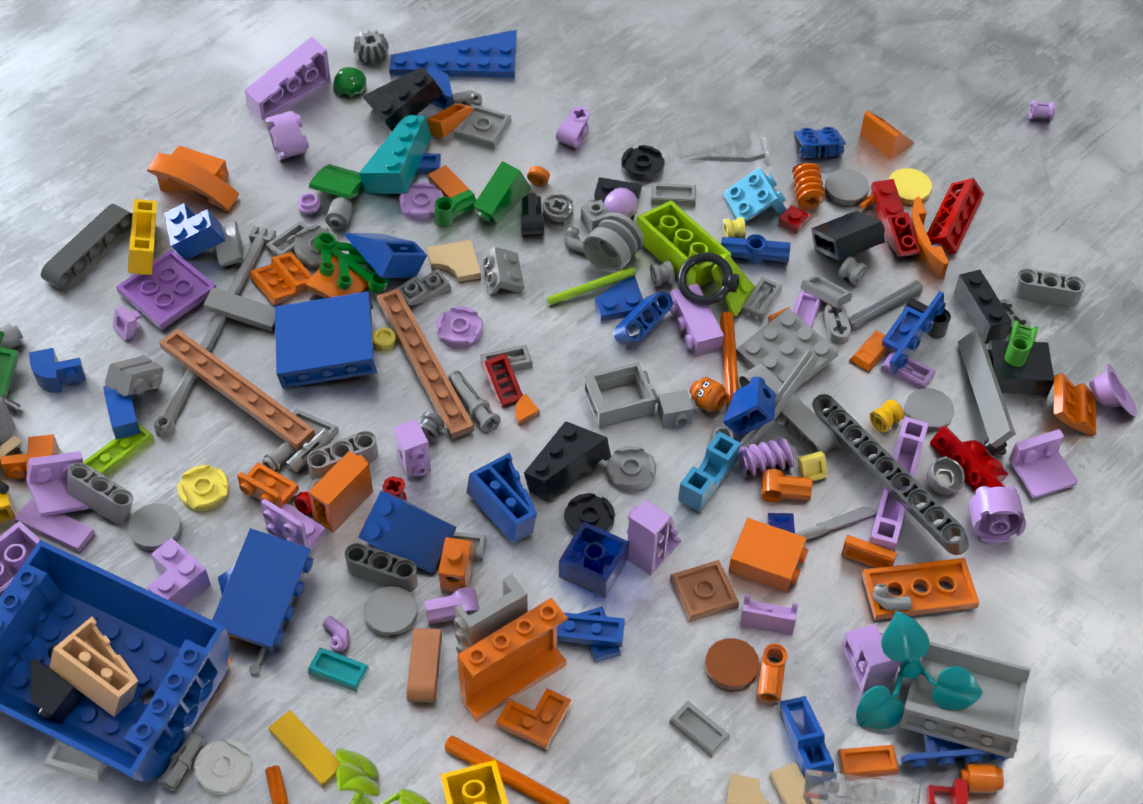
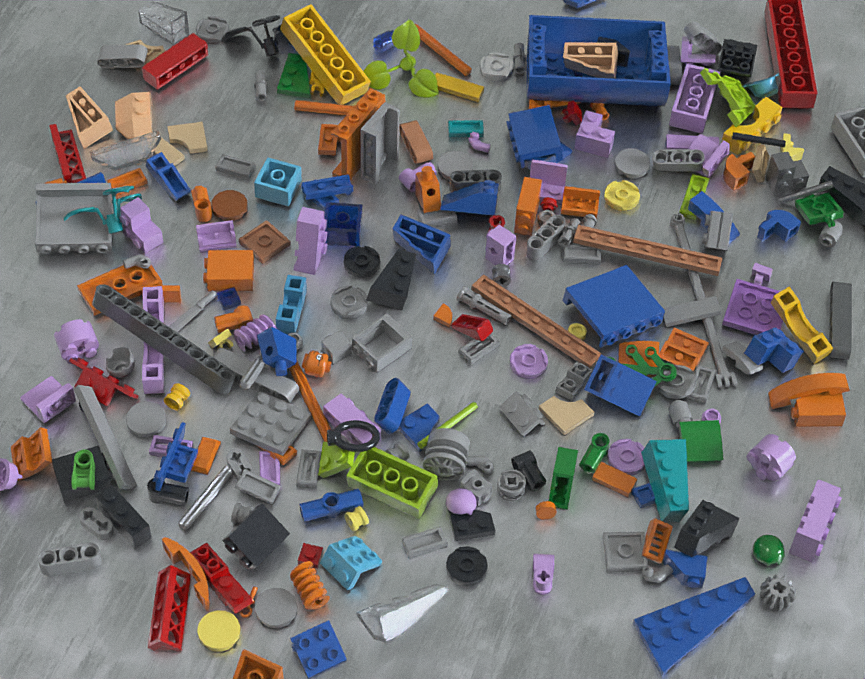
camera: 155 degrees right, 0 degrees up
none -> medium azure brick [254,157,302,207]

